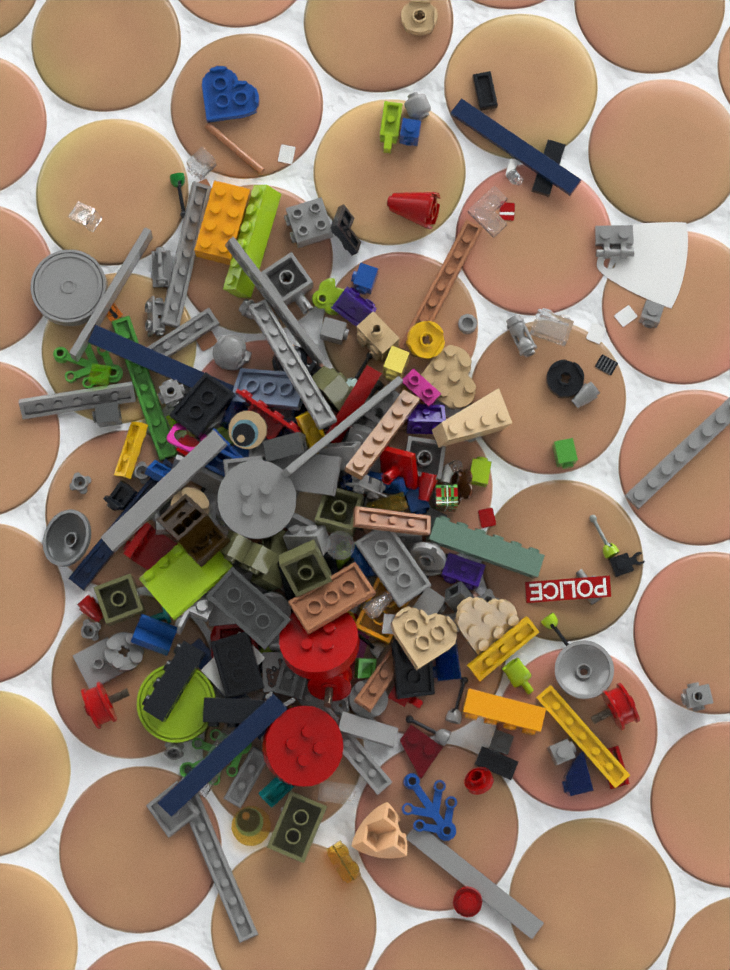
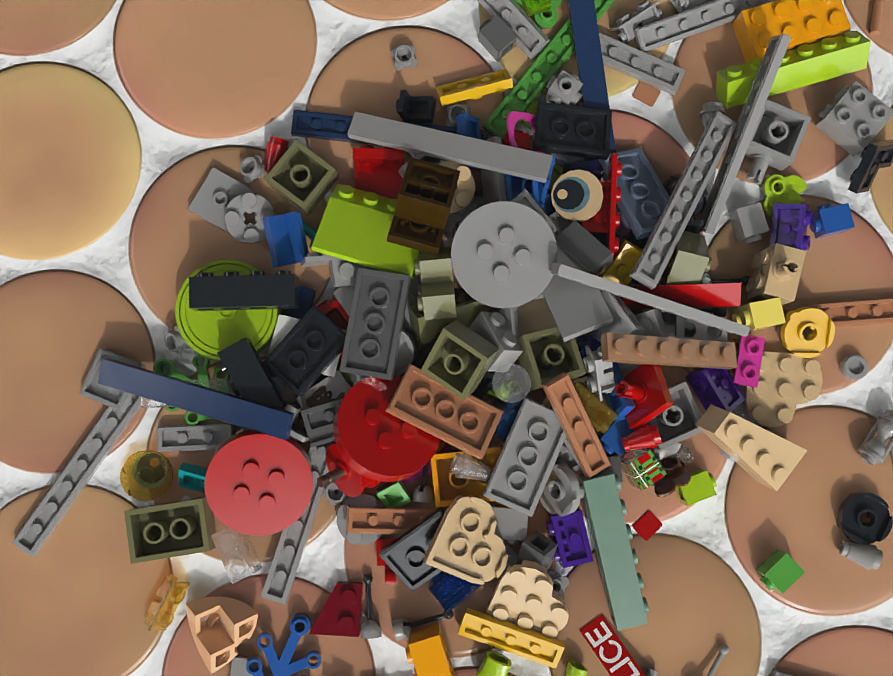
camera: 55 degrees right, 5 degrees up
dark grey dish [43,509,91,567] -> none
red wheel [81,681,130,729] -> none
light grey helmet [213,334,252,370] -> none
light grey tile [338,712,398,748] -> none
clear sticker [382,614,395,634] -> none

